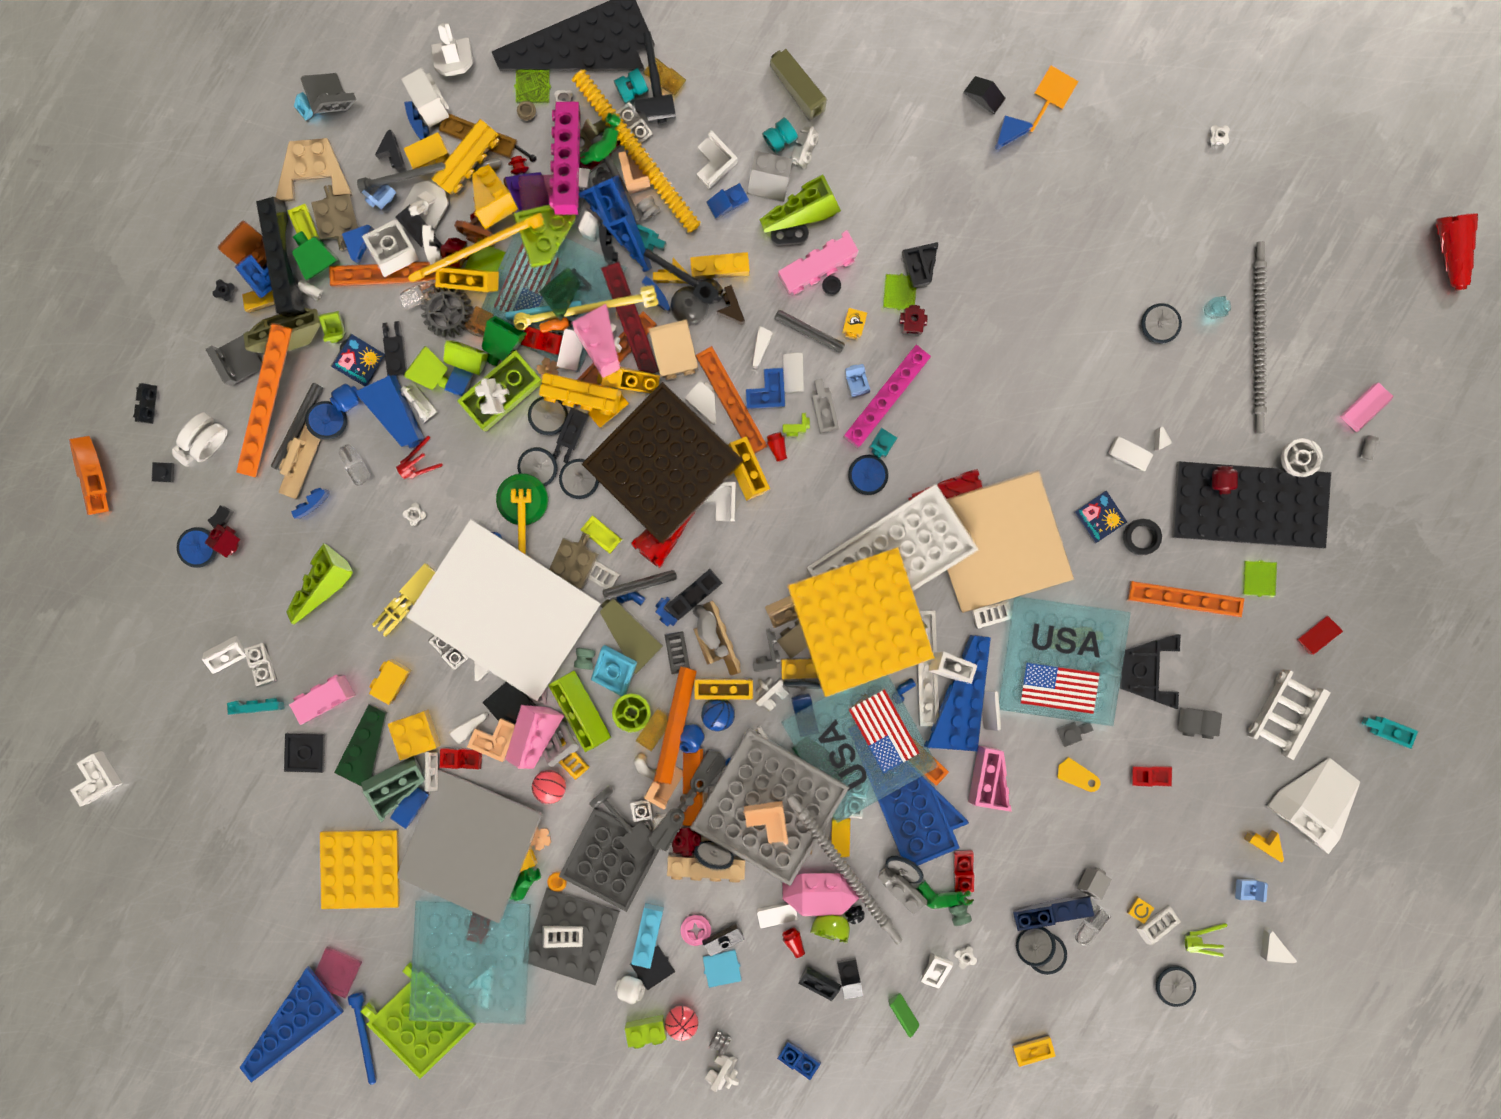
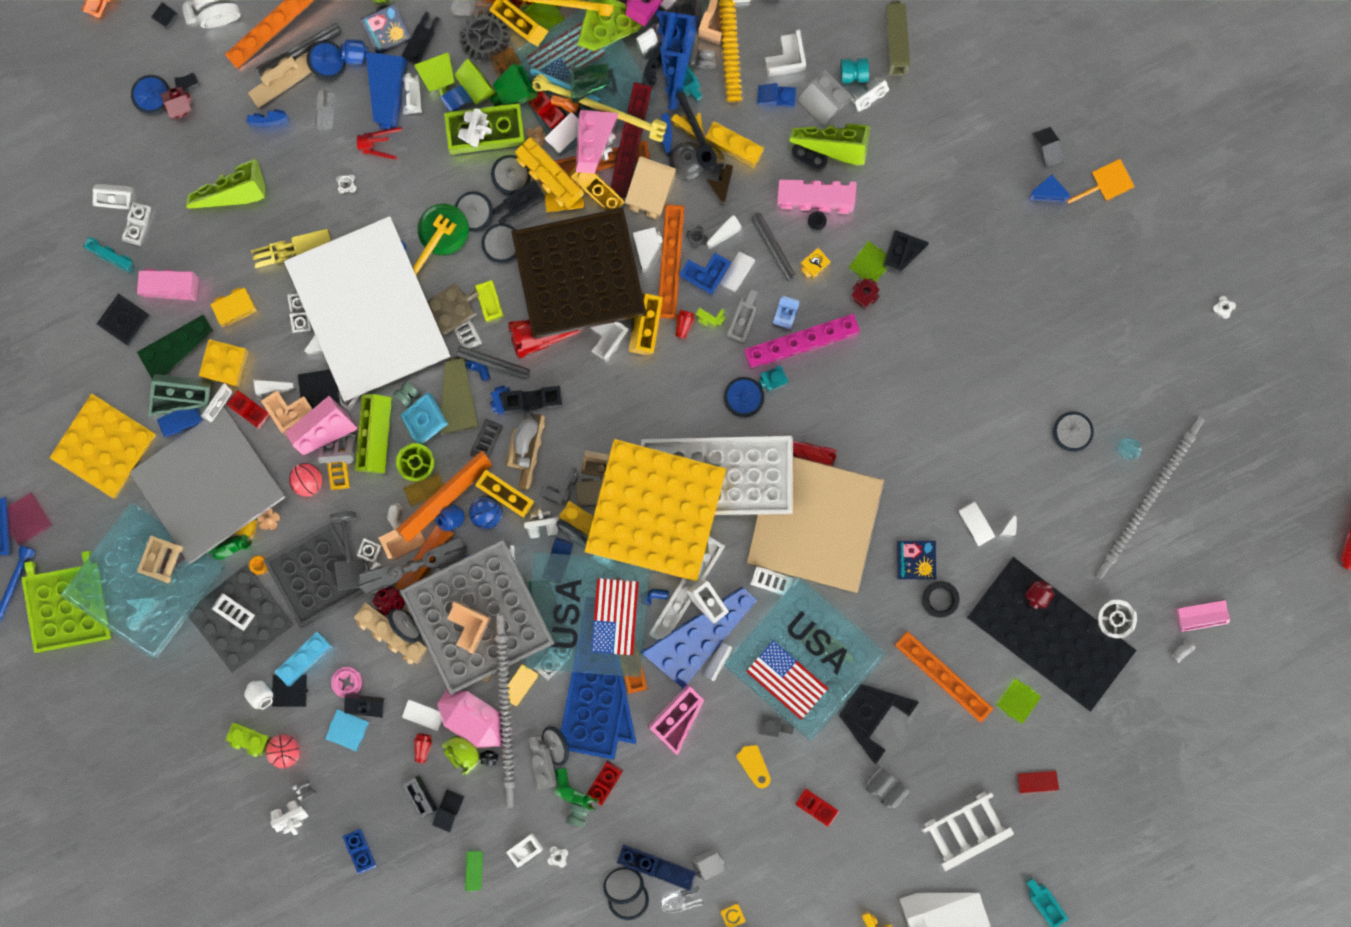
camera: 35 degrees right, 5 degrees down
none -> tan plate [137,535,183,584]
none -> dark grey plate [686,226,708,248]

